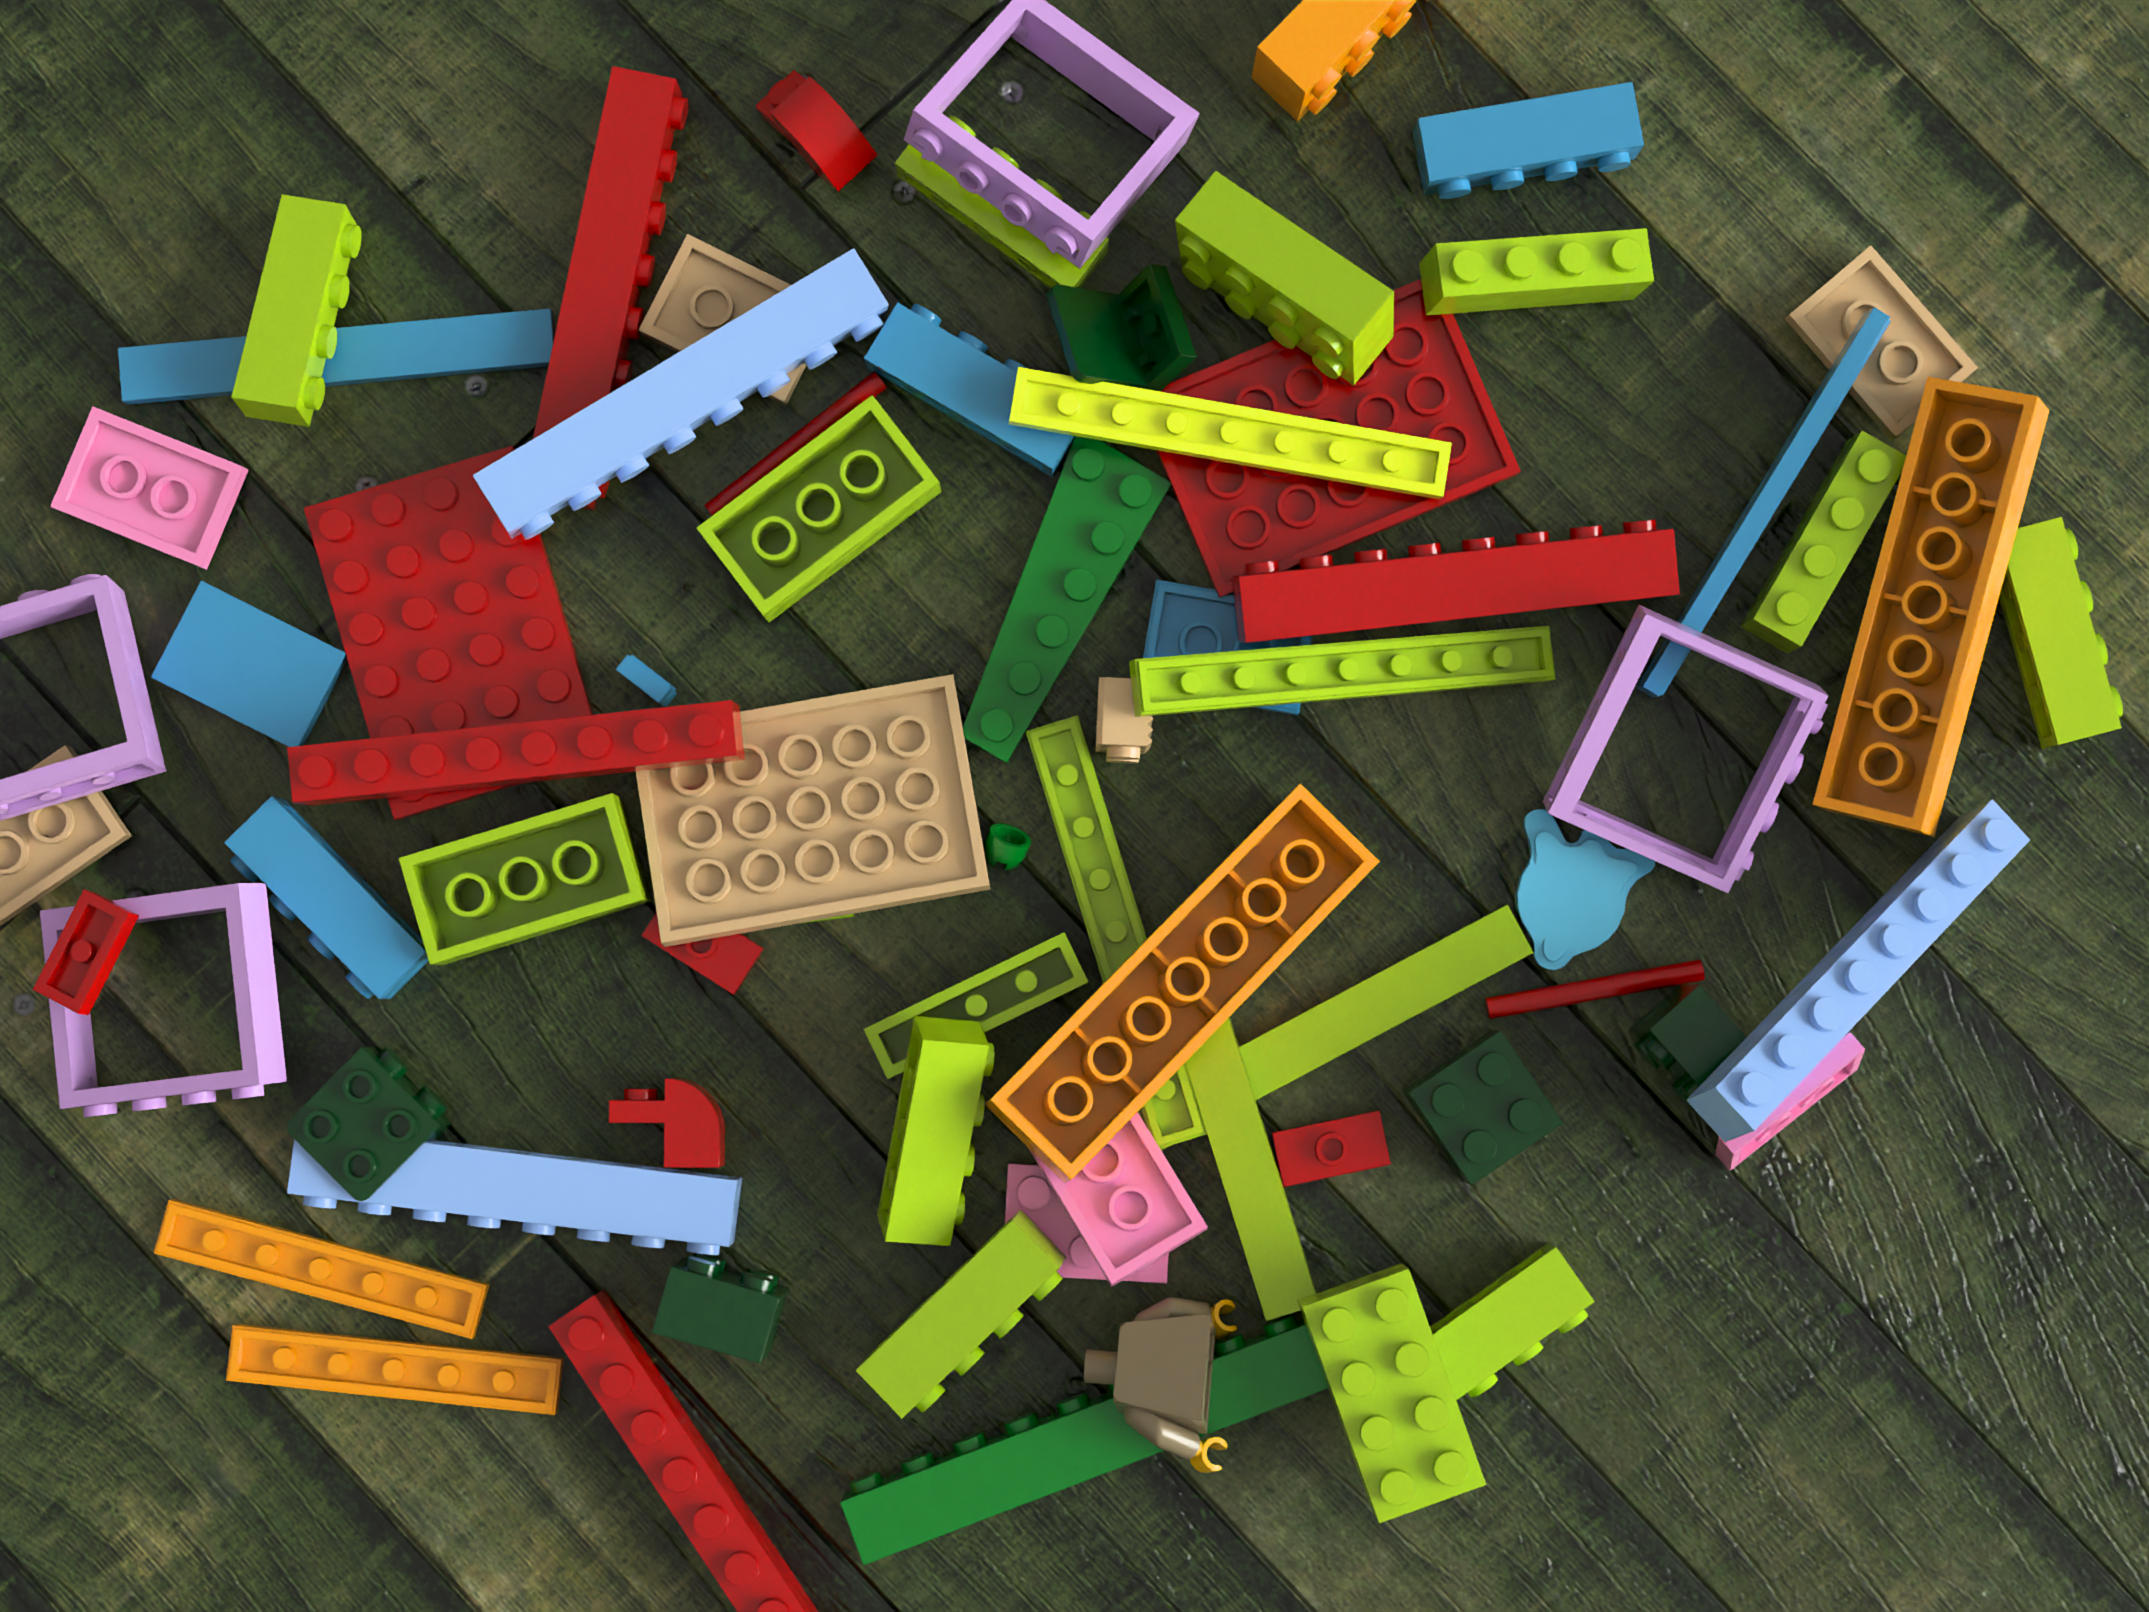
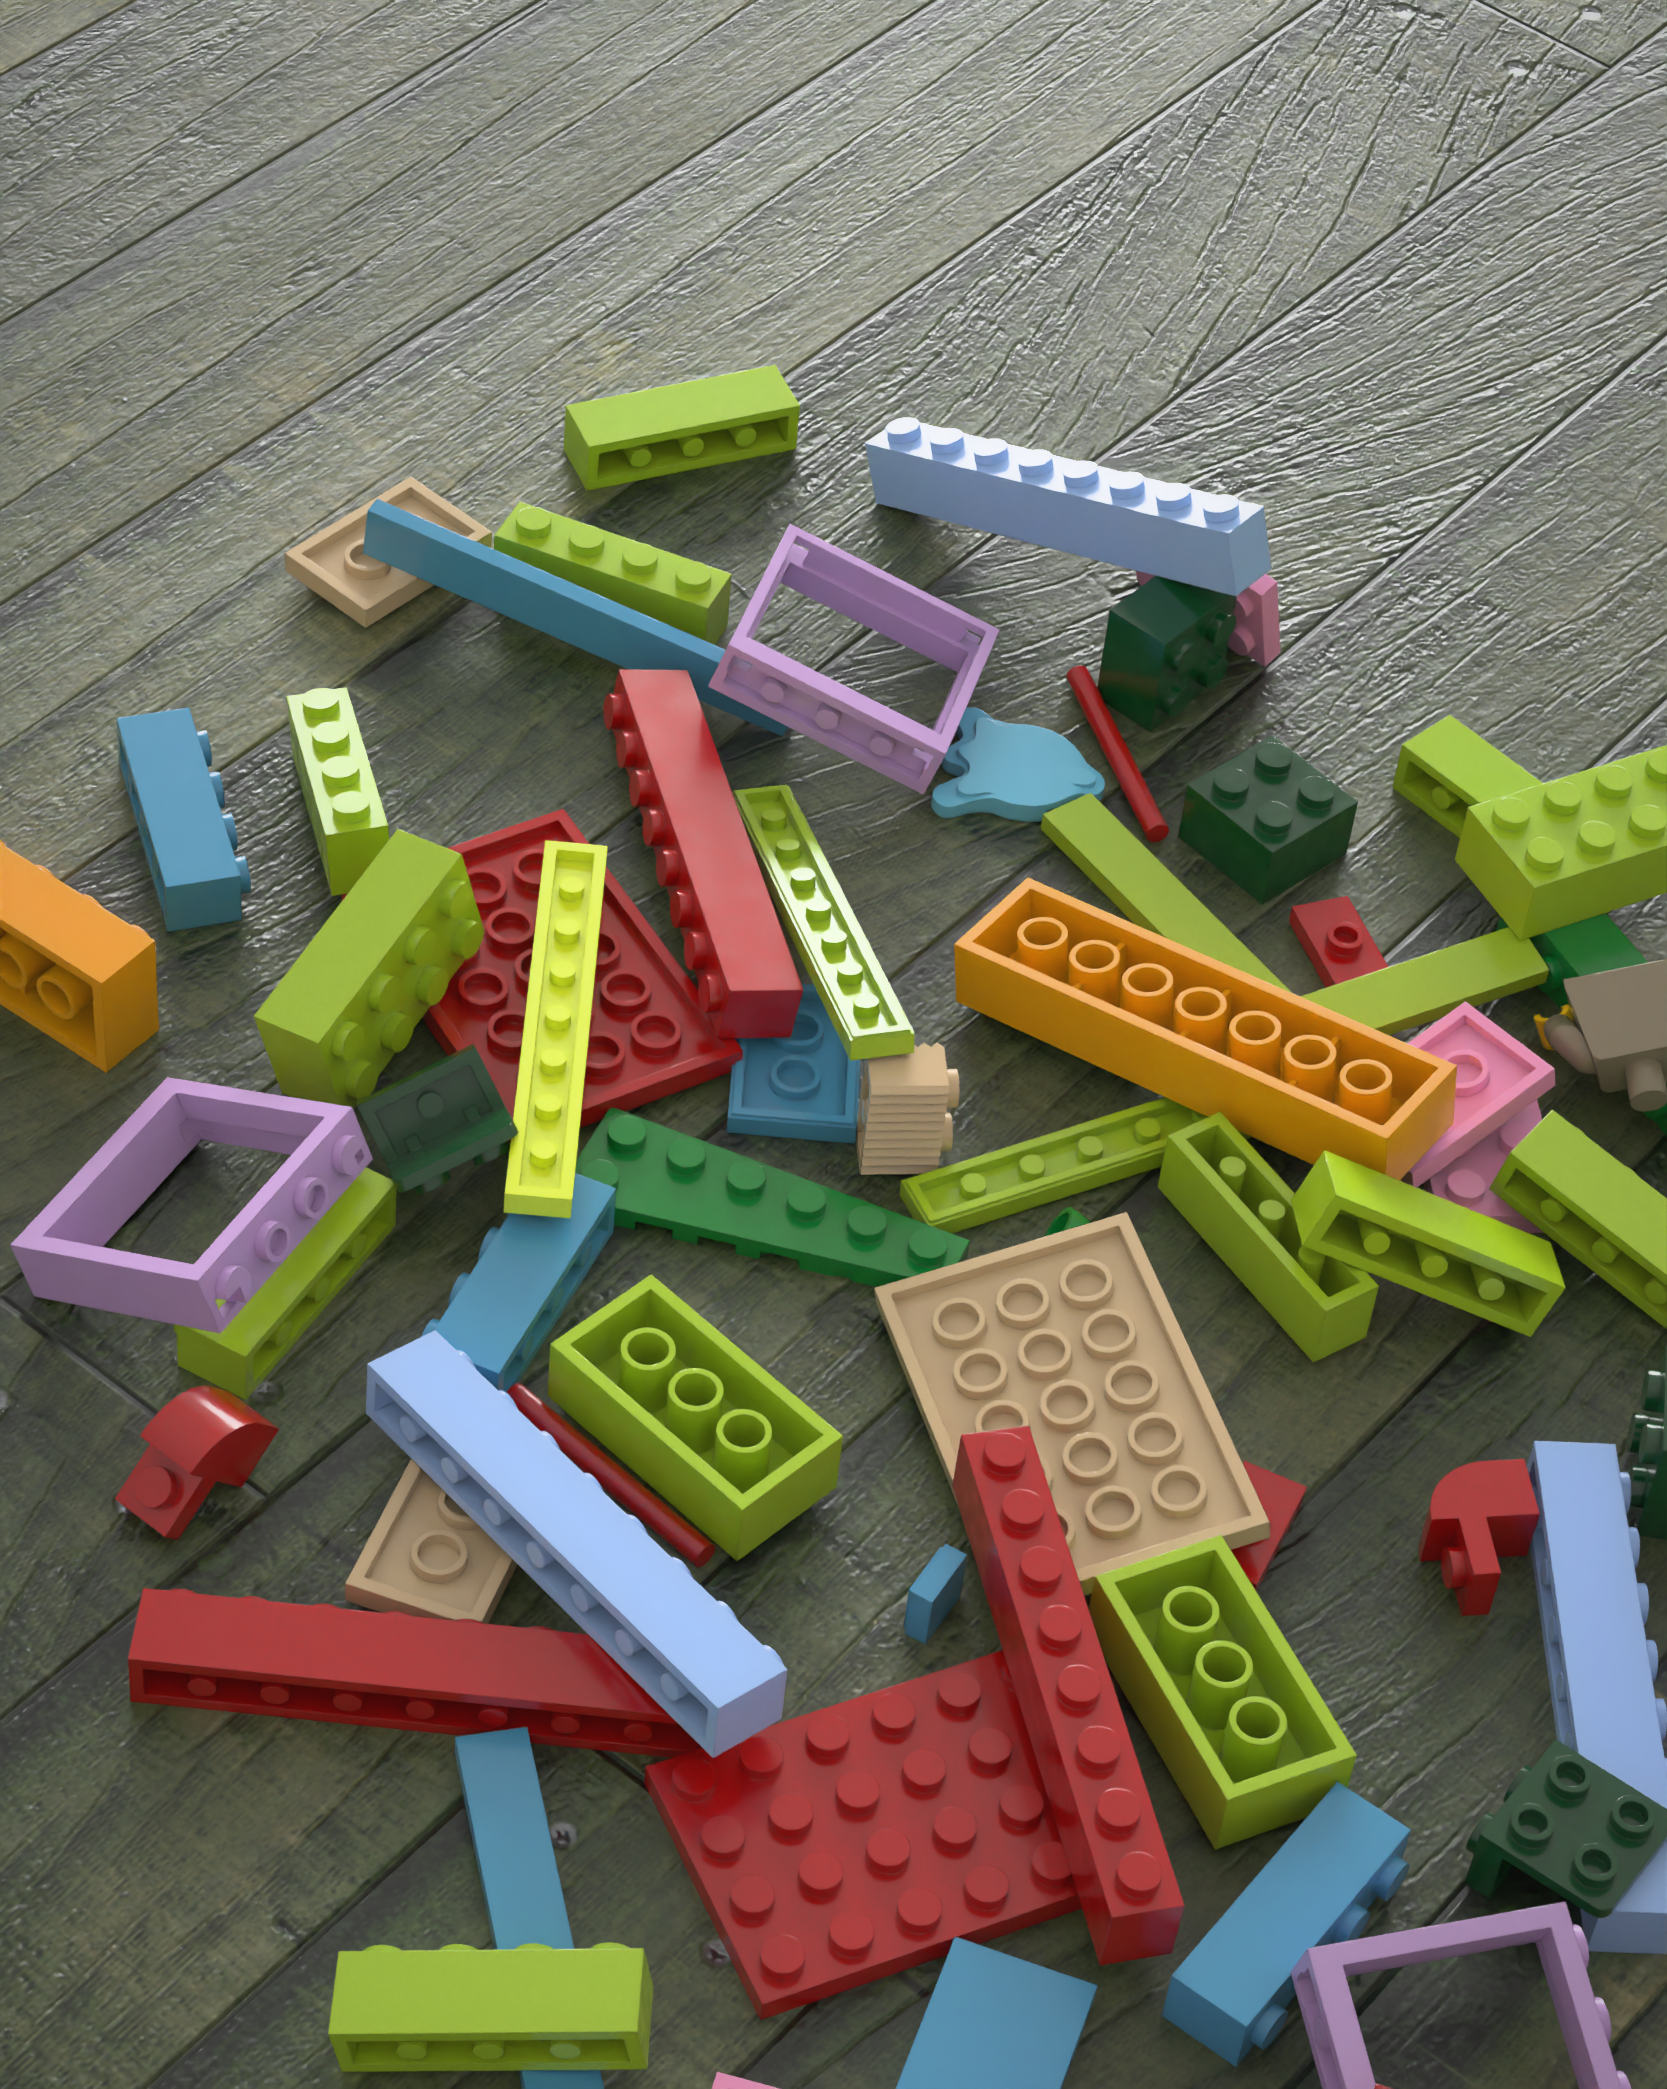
camera: 100 degrees left, 40 degrees down
light orange brick [1812,376,2049,837] -> none

